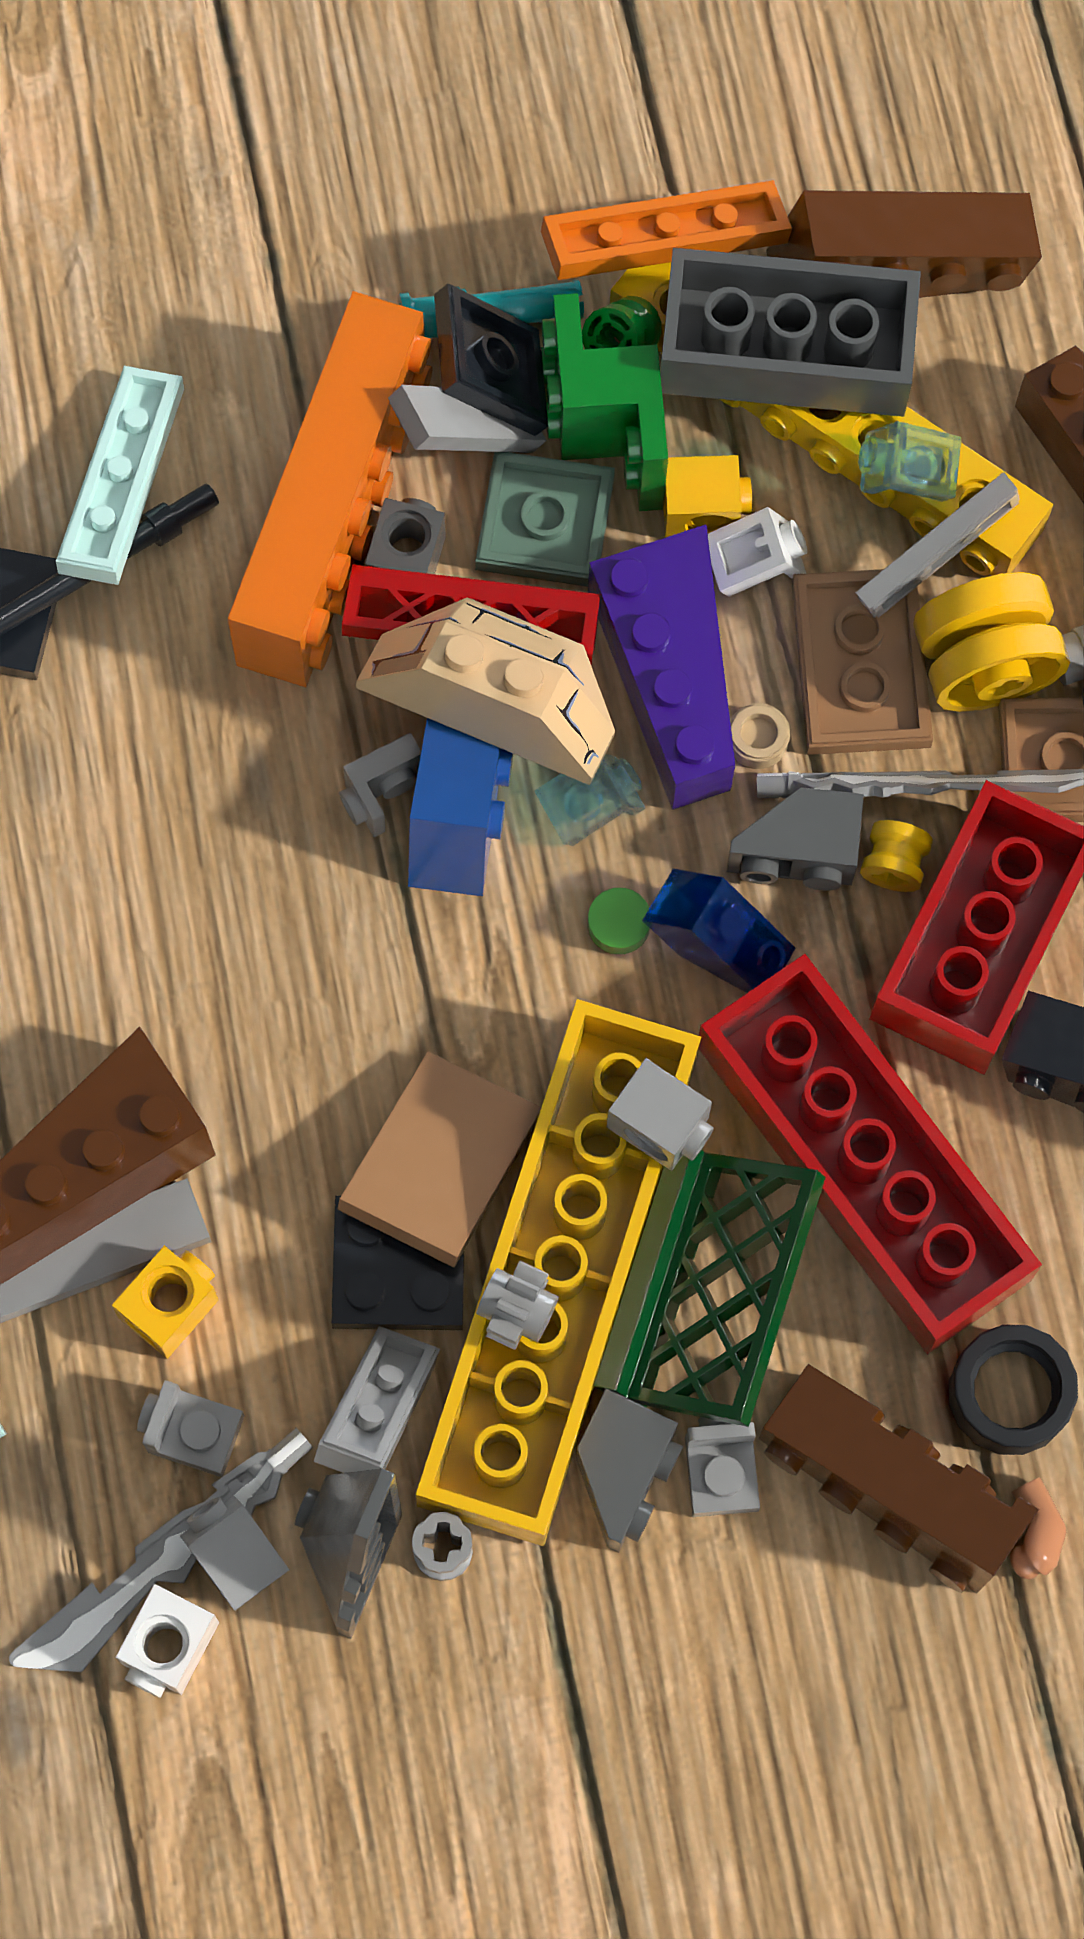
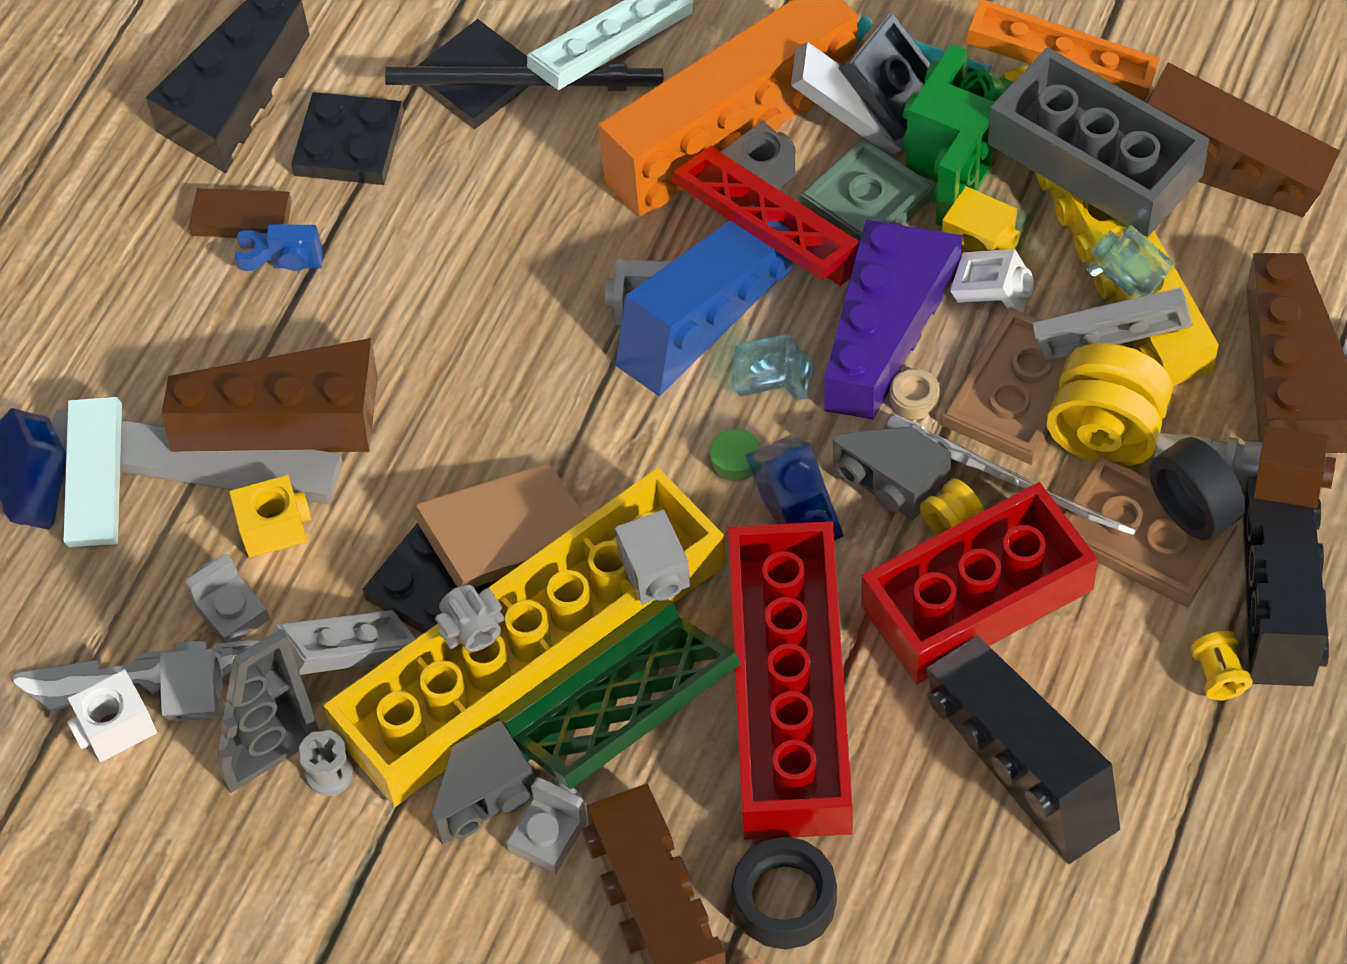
camera: 40 degrees right, 15 degrees down
tan wedge [356,597,615,785] -> none

